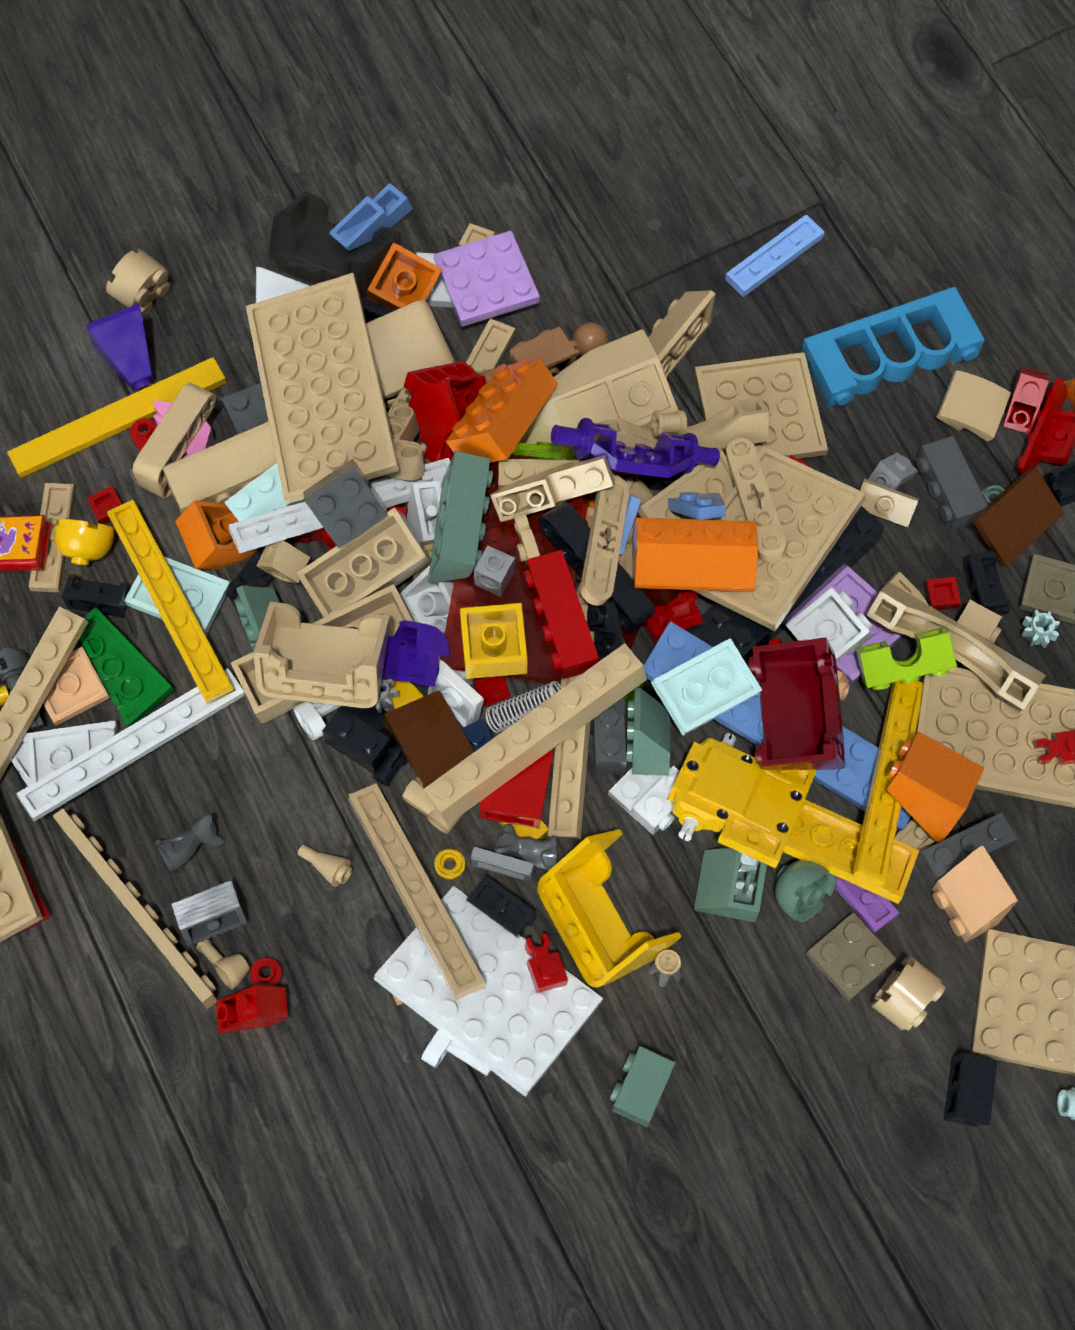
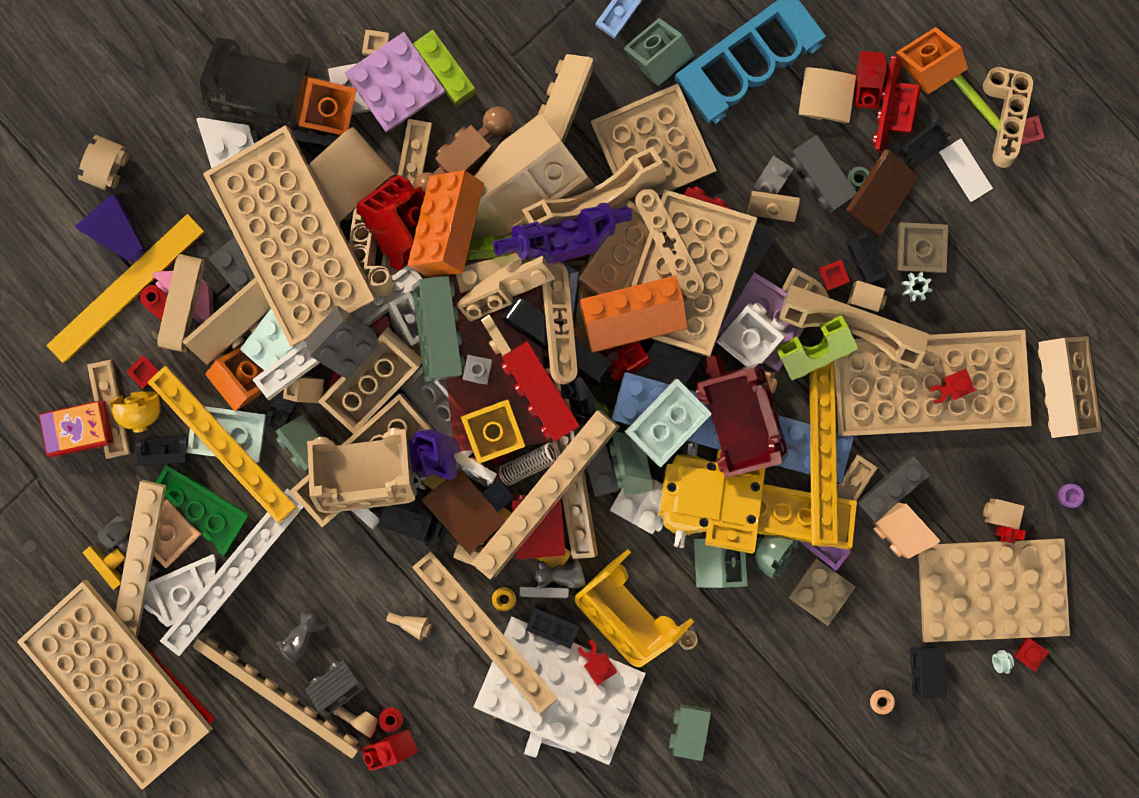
camera: 15 degrees left, 20 degrees up
medium blue slope [329,183,413,251] -> none
tan bush [651,410,687,437] -> none
medium blue wing [668,492,725,520] -> none
tan brick [871,956,946,1031] -> none
orange slope [887,731,984,843] -> none
none -> lime brick [413,30,476,108]
none -> sand green slope [623,18,695,86]
none -> light nougat plate [870,690,895,714]

